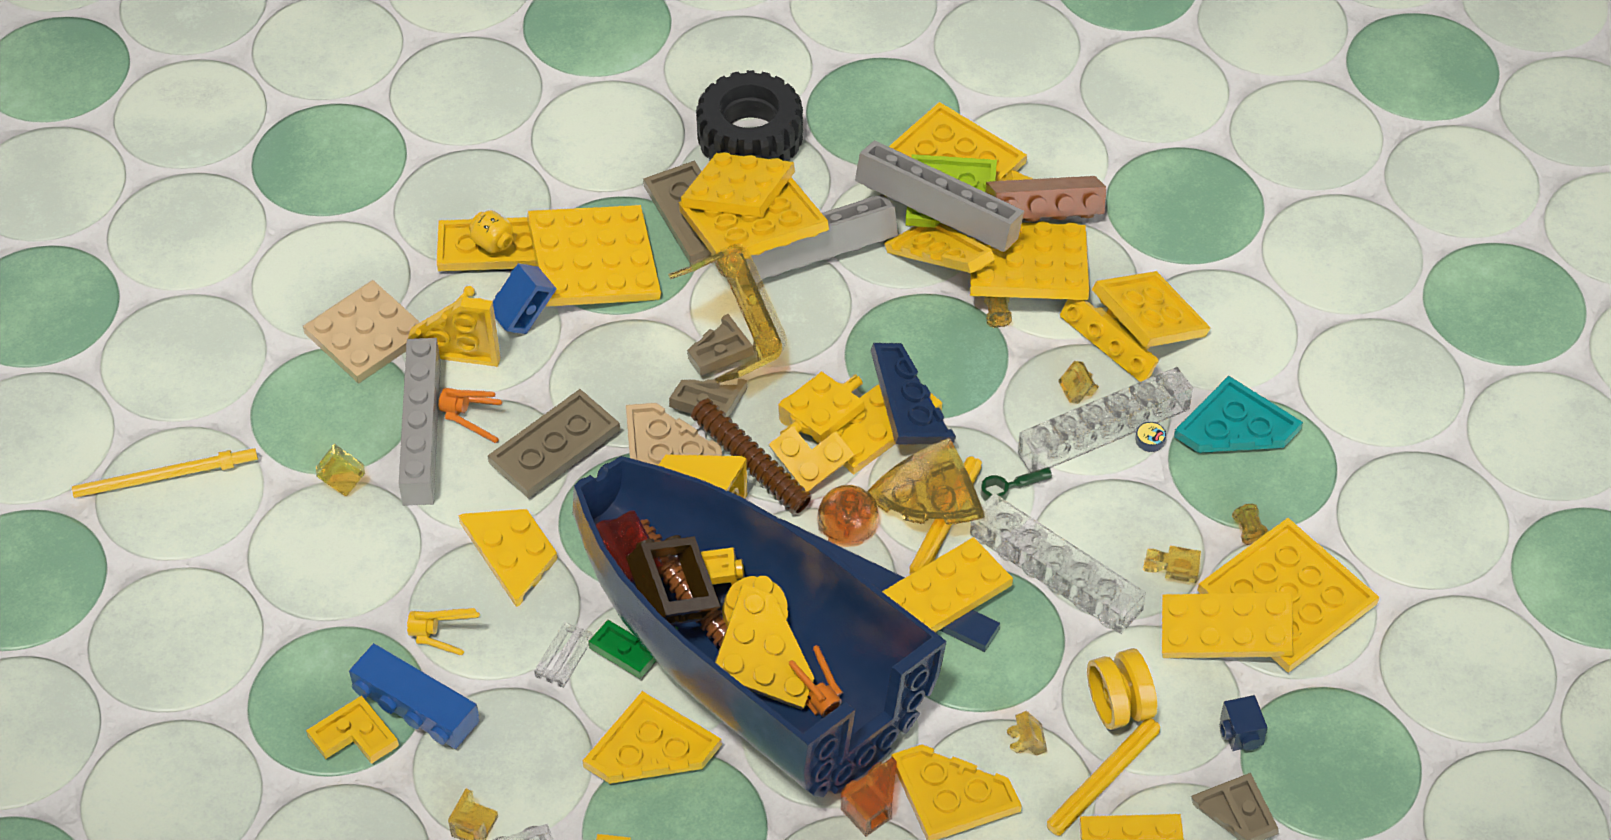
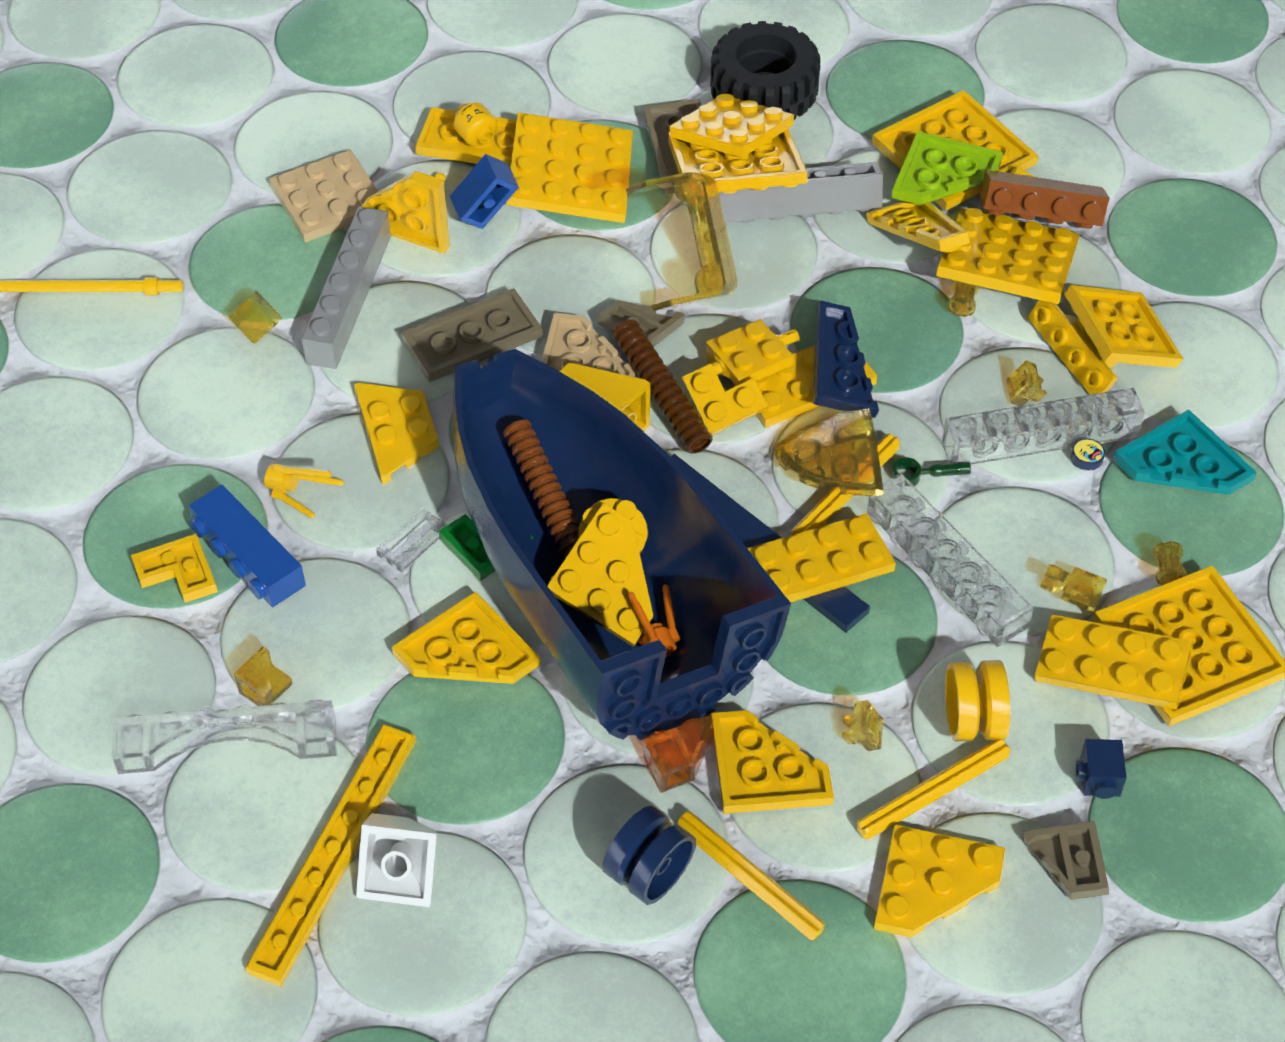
camera: 15 degrees right, 0 degrees up
orange plant [438,388,503,443] -> none
clear red bracket [596,510,663,582] -> none
dark brown window [626,535,720,625] -> none
dark tan wing [687,314,754,376] -> none
yellow bracket [701,548,745,585] -> none
clear orange cylinder [817,485,879,547] -> none
light grey brick [855,140,1024,252] -> none

